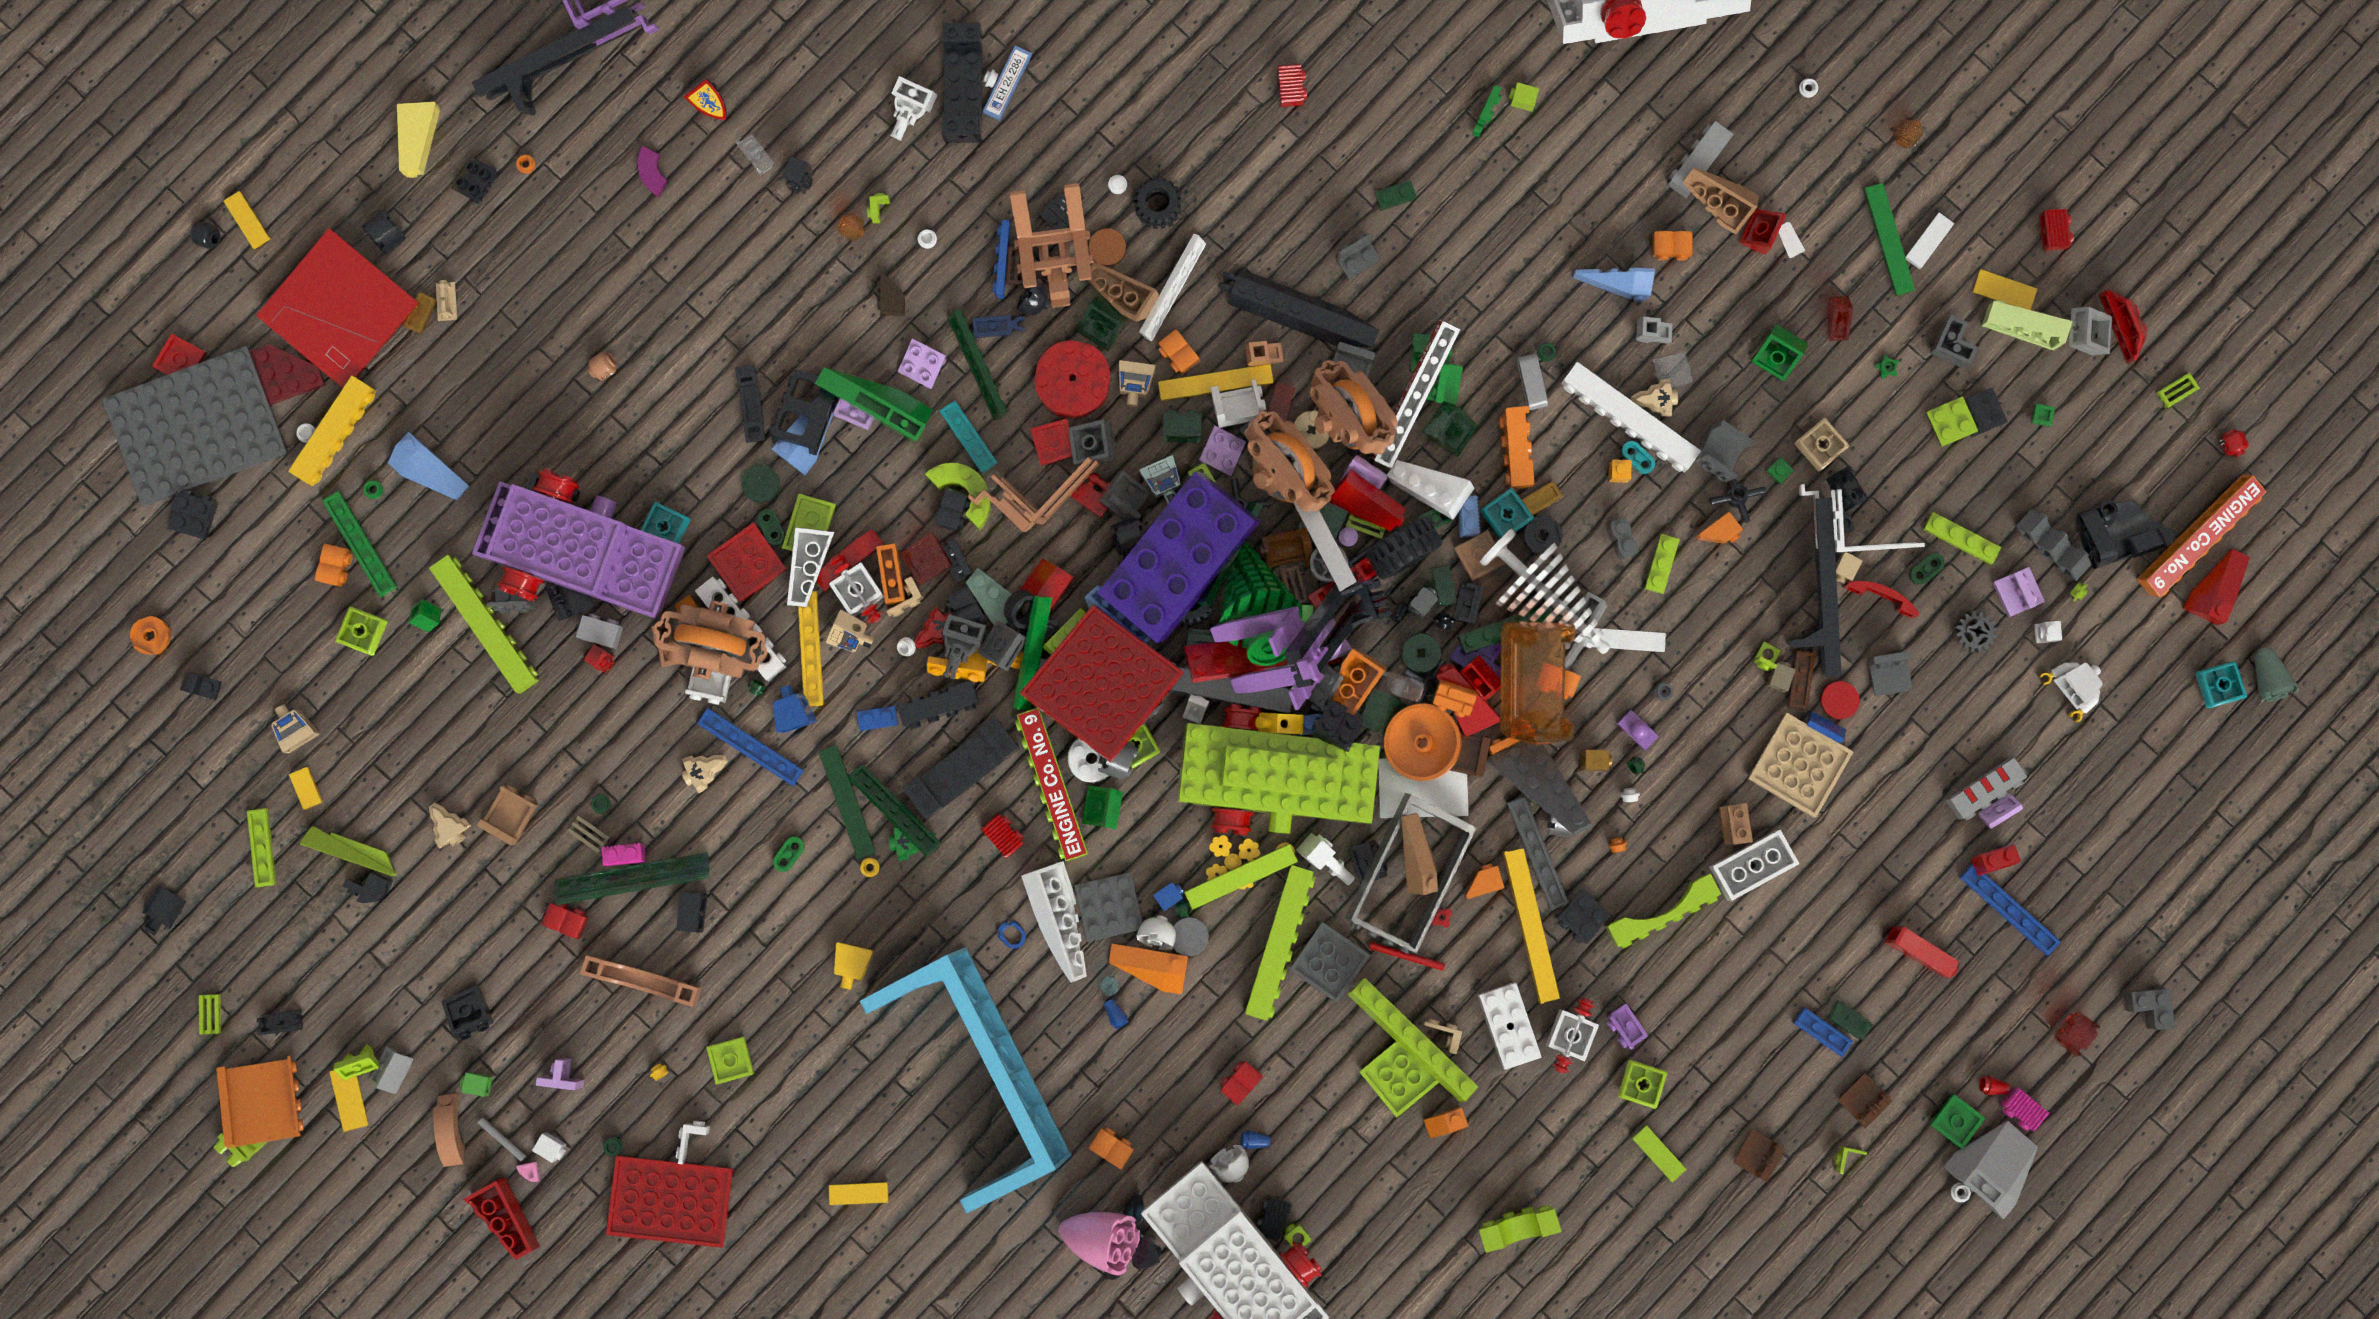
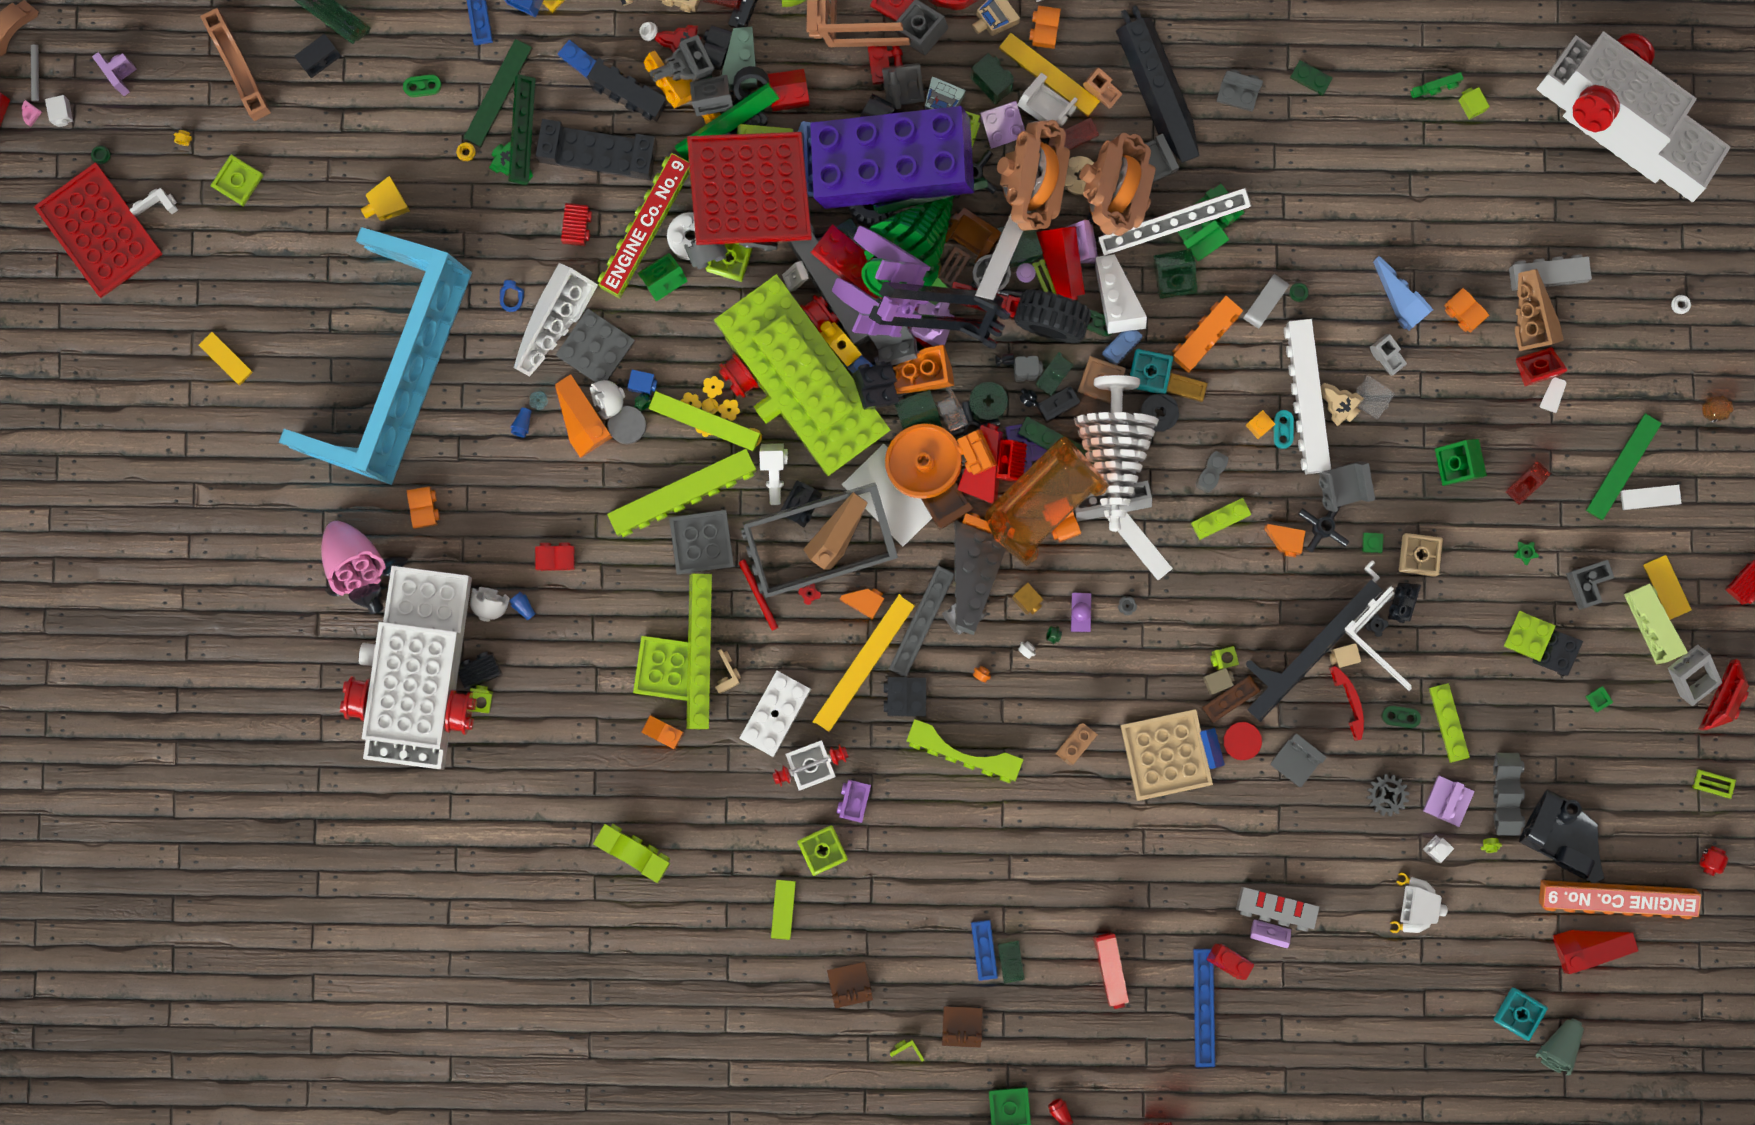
camera: 50 degrees right, 0 degrees up
bright green brick [460,1071,493,1097] -> none
white brick [1709,830,1799,901] -> none

